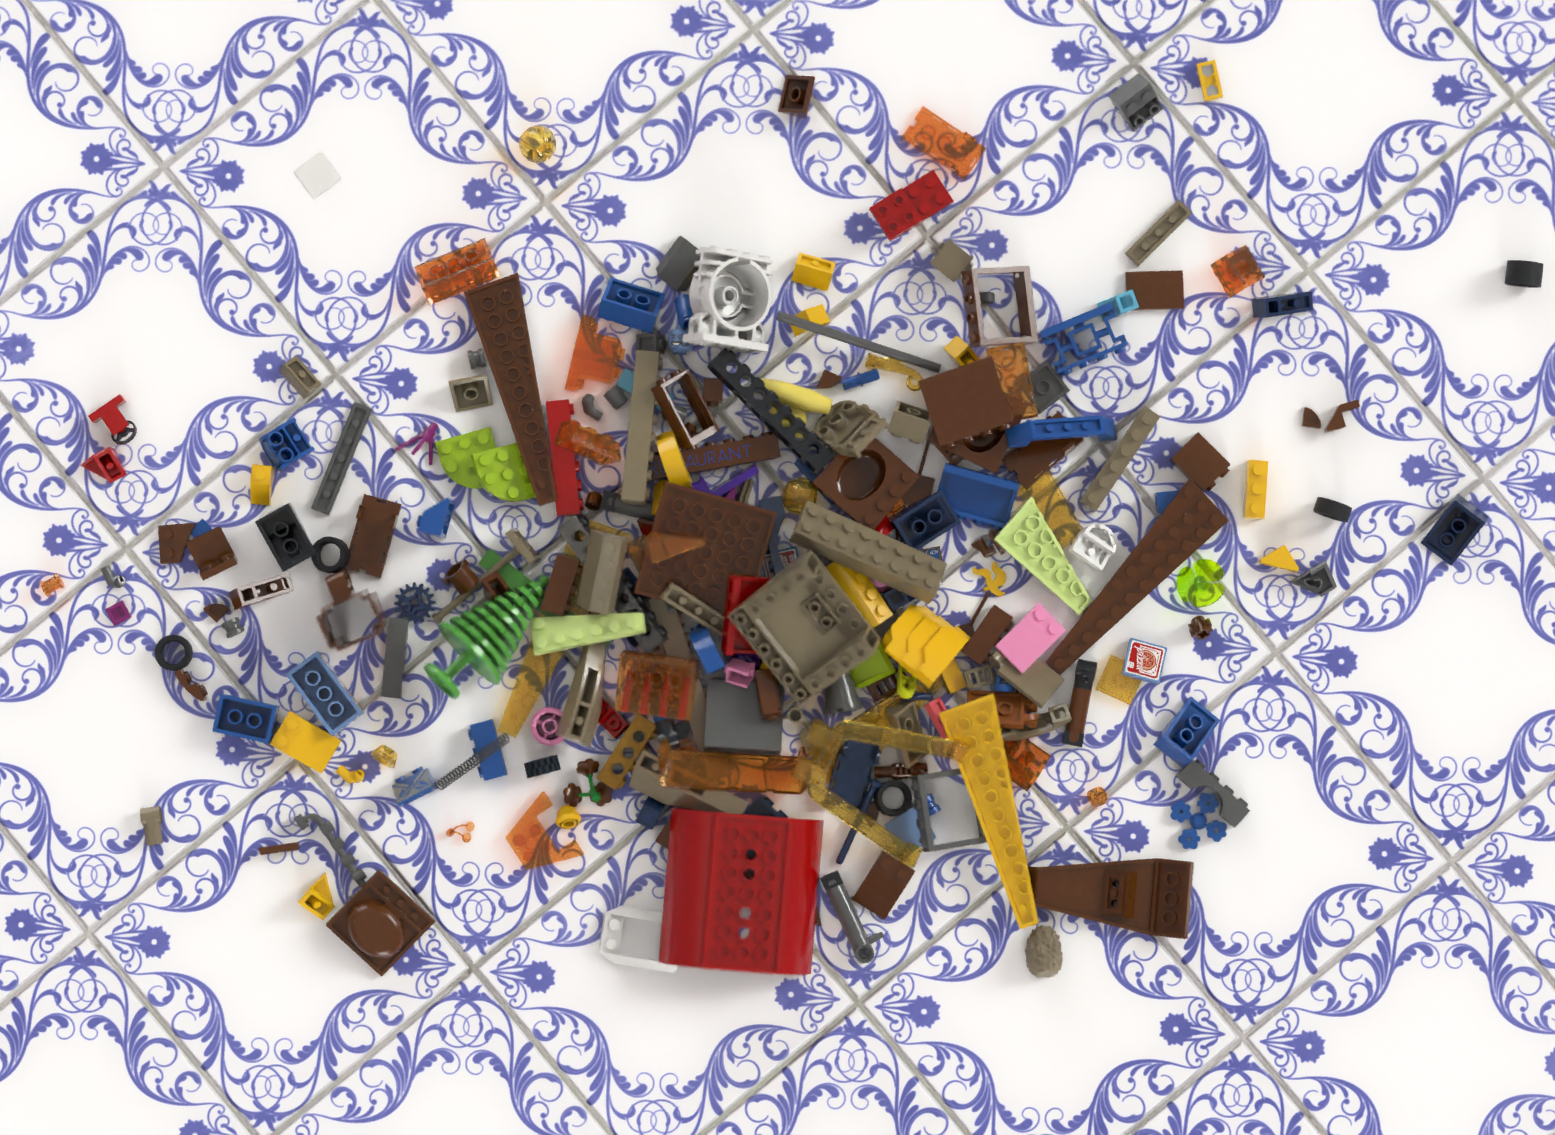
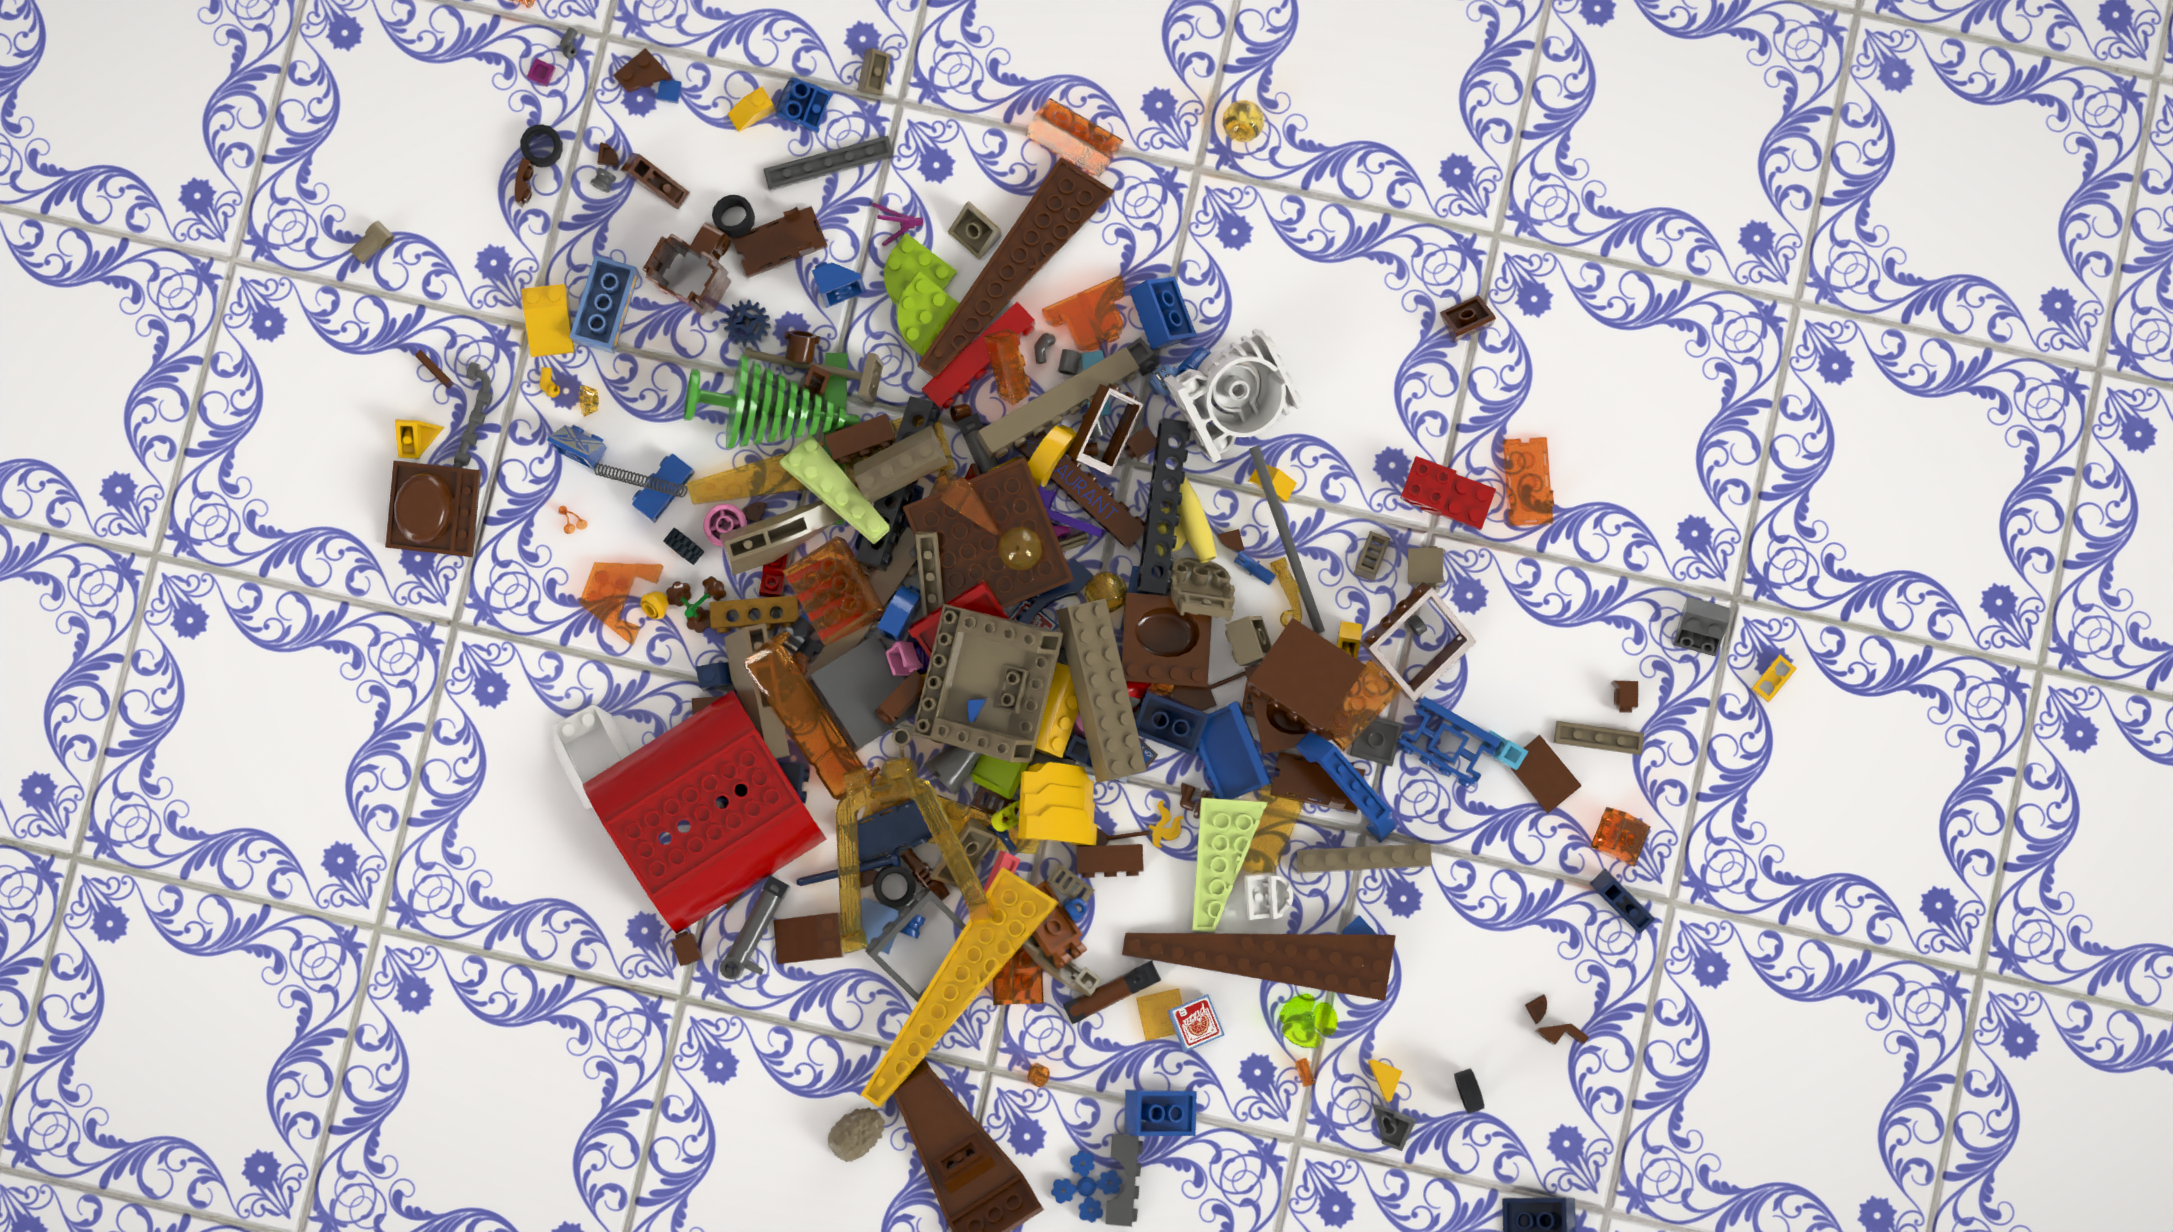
camera: 60 degrees right, 5 degrees down
reddish brown bracket [186,526,238,581] -> none
blue brick [212,694,280,744] -> none
black slope [255,503,317,572] -> none
dark grey slope [381,617,409,699] -> none
dark grey wheel [467,348,486,370] -> none
dark grey slope [656,236,700,292] -> none
yellow panel [791,252,836,291] -> none
yellow panel [941,658,967,694] -> none
dark tan tile [989,651,1065,709] -> none
bright pink slope [995,603,1066,674] -> none
reddish brown brick [1169,432,1231,492] -> none
reddish brown gear [1188,616,1213,640] -> none
yellow brick [1243,460,1268,520] -> none
black piece [1504,260,1544,288] -> none
none -> reddish brown brick [671,931,703,967]
none -> reddish brown tile [741,502,768,523]
none -> blue slope [967,698,988,723]
none -> clear yellow helmet [998,527,1042,571]
none -> clear orange pin [1294,1057,1316,1087]
none -> dark tan slope [1354,531,1391,581]
none -> reddish brown window [1611,680,1638,713]

